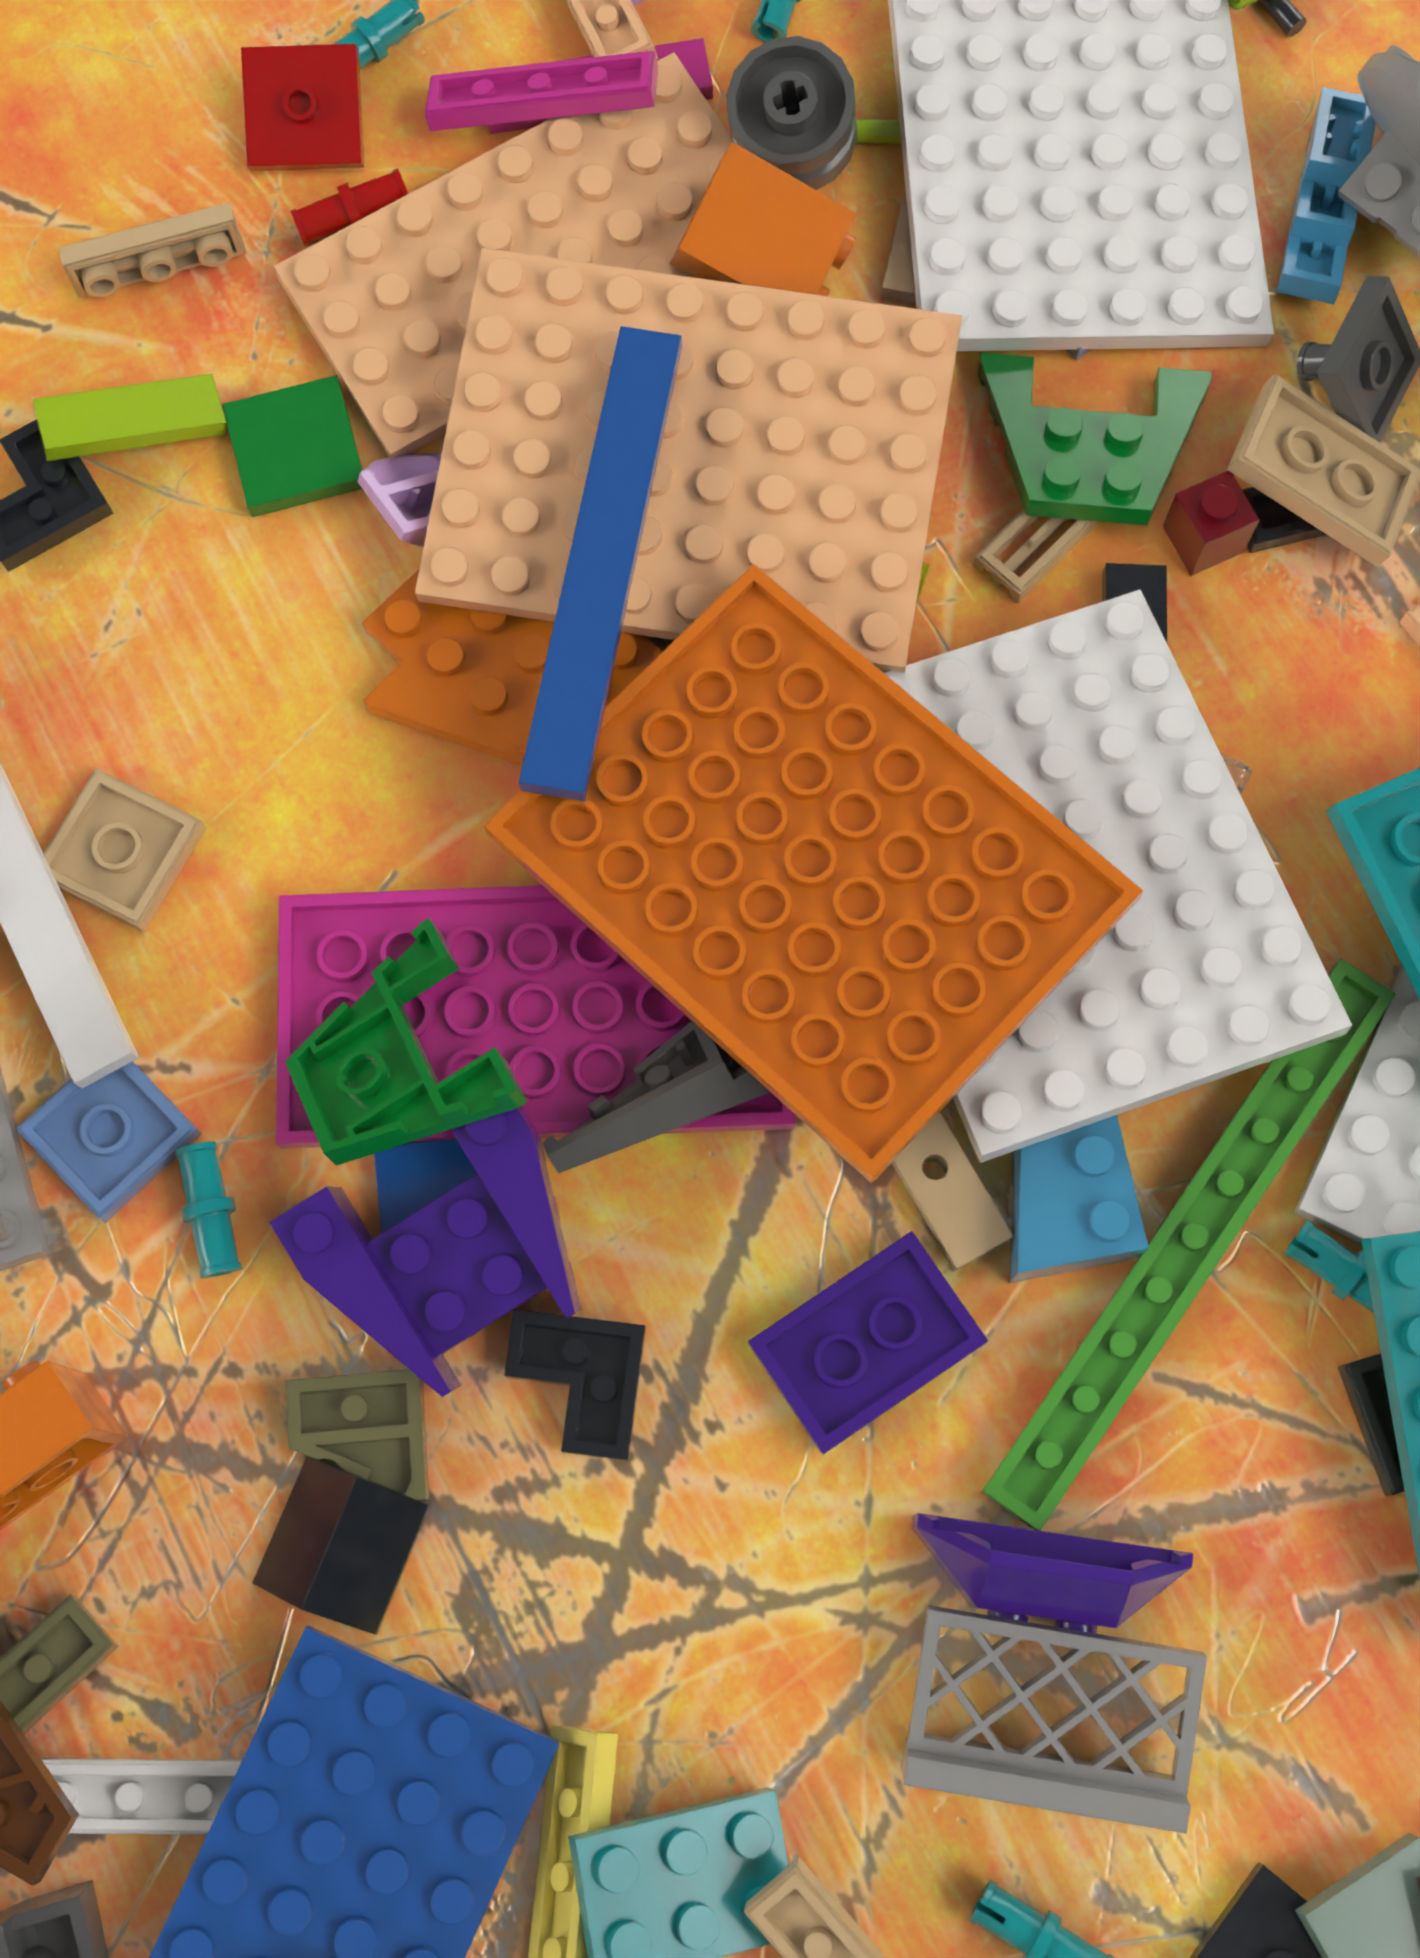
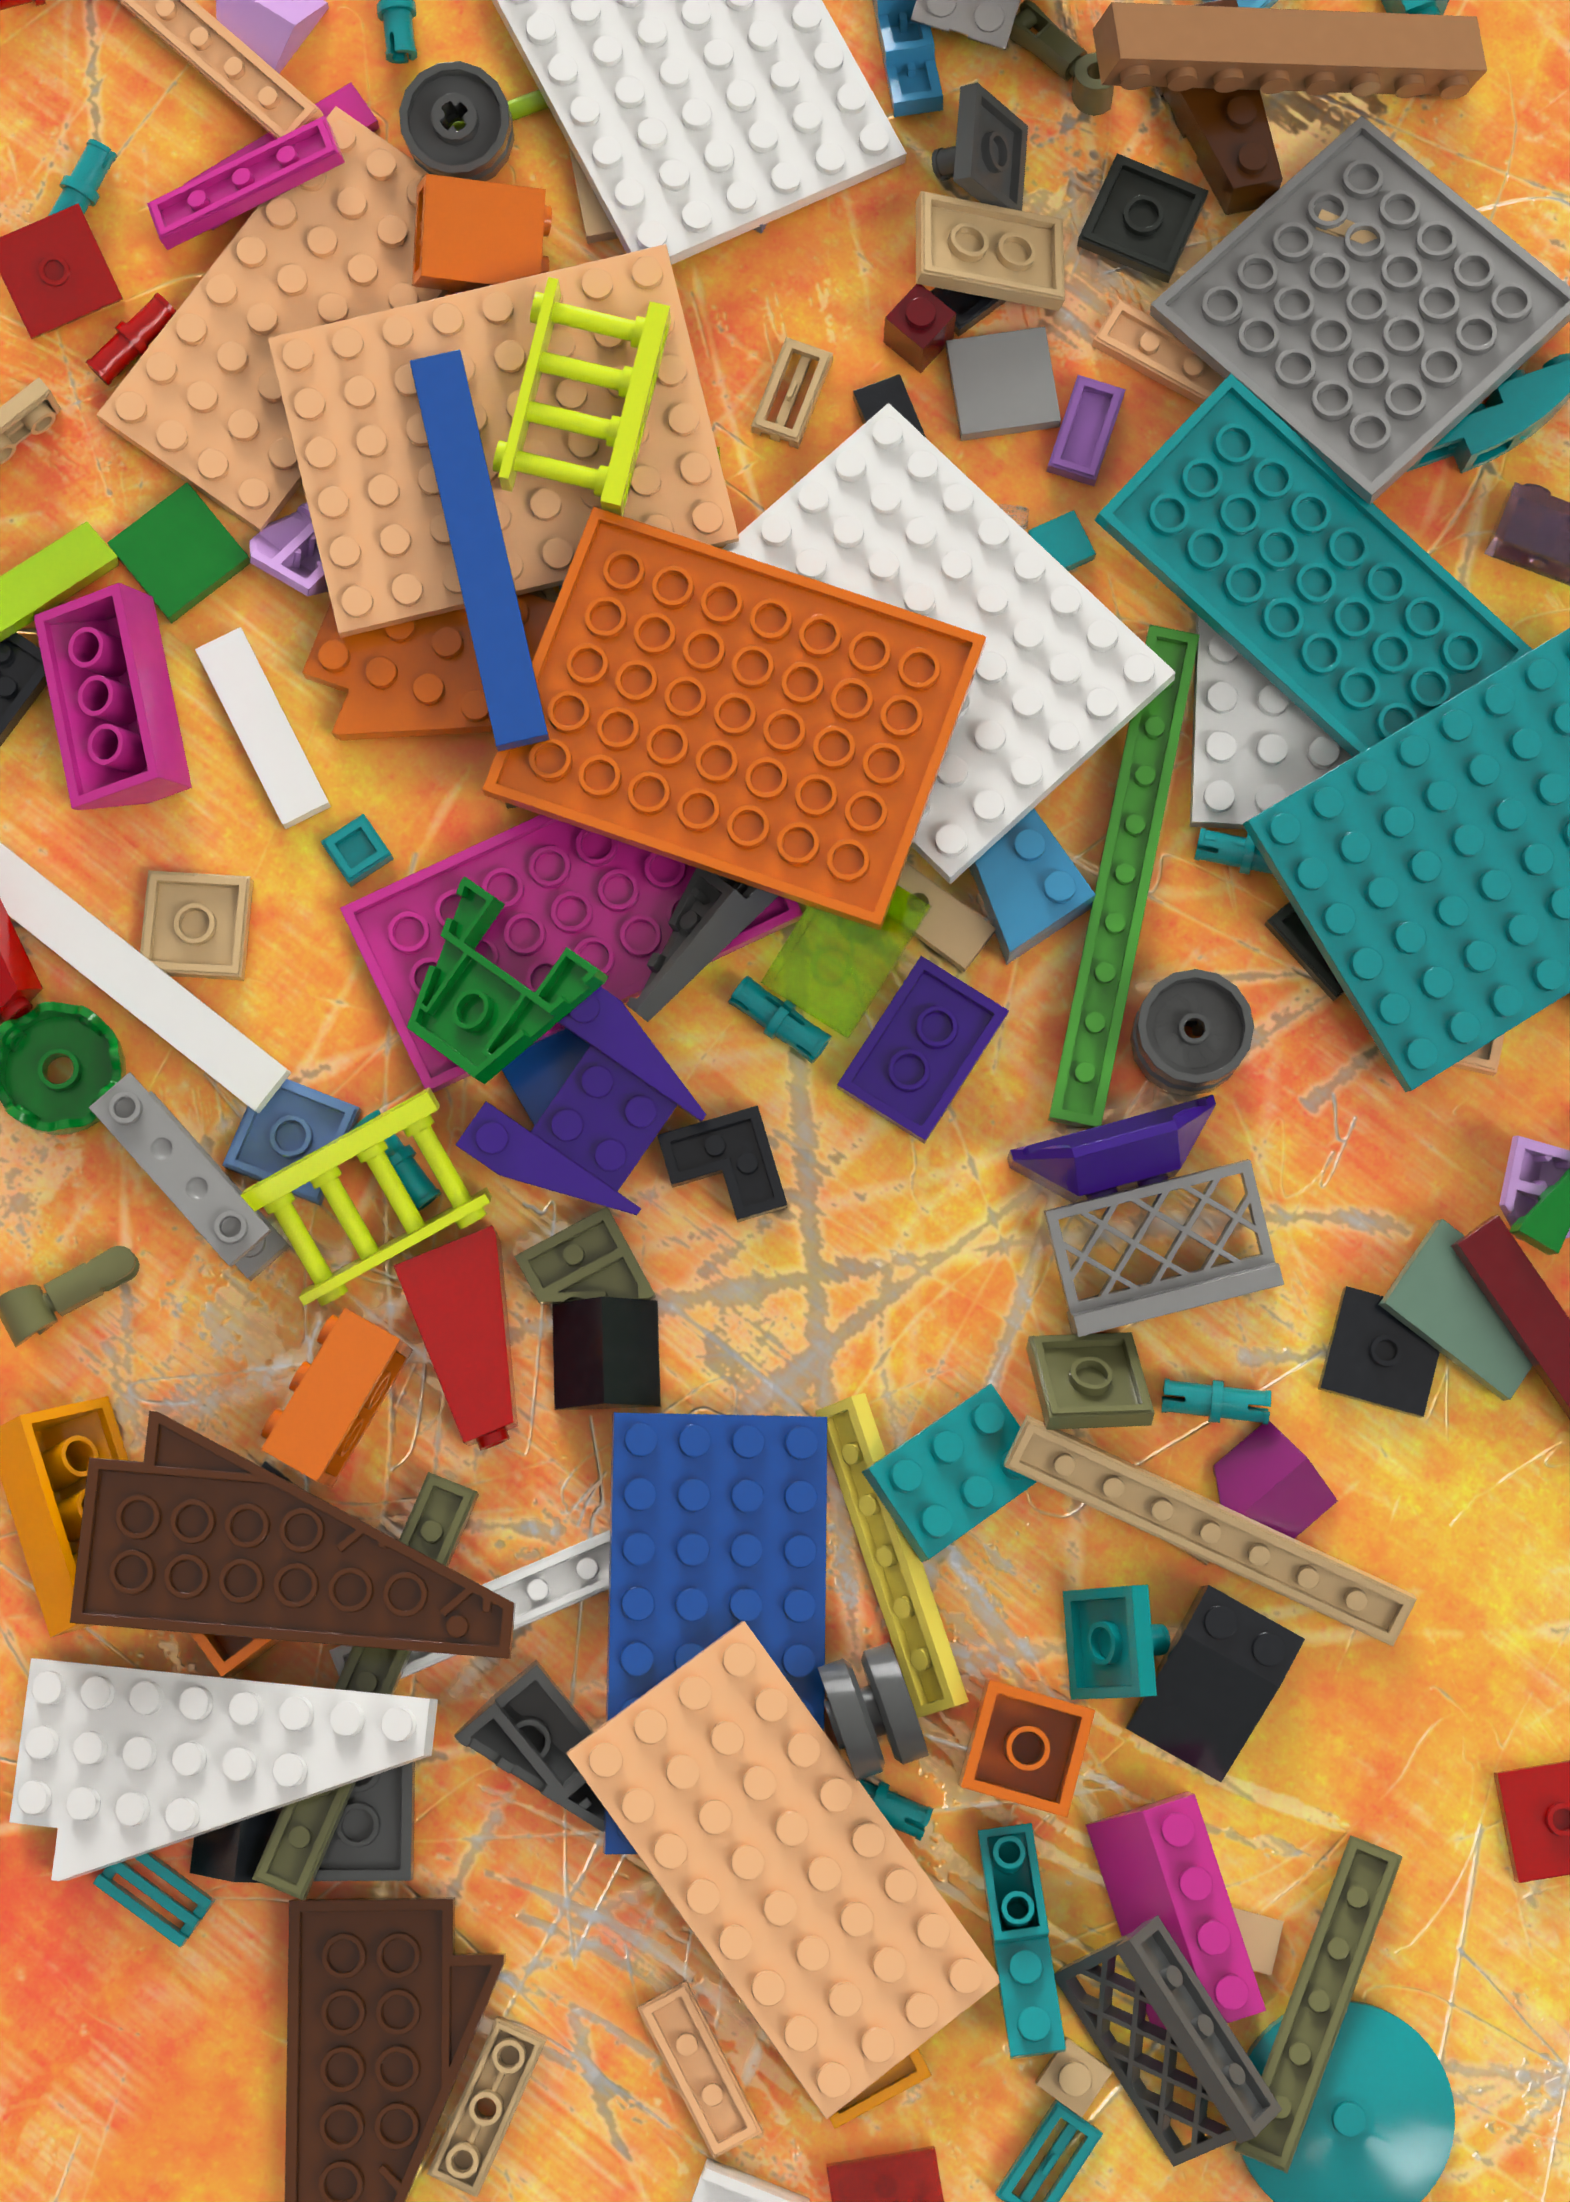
camera: 25 degrees left, 5 degrees up
green wing [978,352,1212,526] -> none
none -> dark pink slope [34,583,192,810]
none -> white tile [195,627,331,829]
none -> neon yellow fence [240,1087,492,1306]
none -> teal tile [321,814,394,887]
none -> red slope [393,1225,518,1451]
none -> neon yellow fence [492,277,671,516]
none -> teal pin [728,976,832,1063]
none -> clear neon green tile [760,885,932,1038]
none -> light grey tile [945,327,1061,441]
none -> olive tile [1026,1332,1155,1430]
none -> teal tile [1028,510,1096,571]
none -> medium lavender tile [1046,375,1126,486]
none -> dark grey wheel [1130,969,1254,1096]

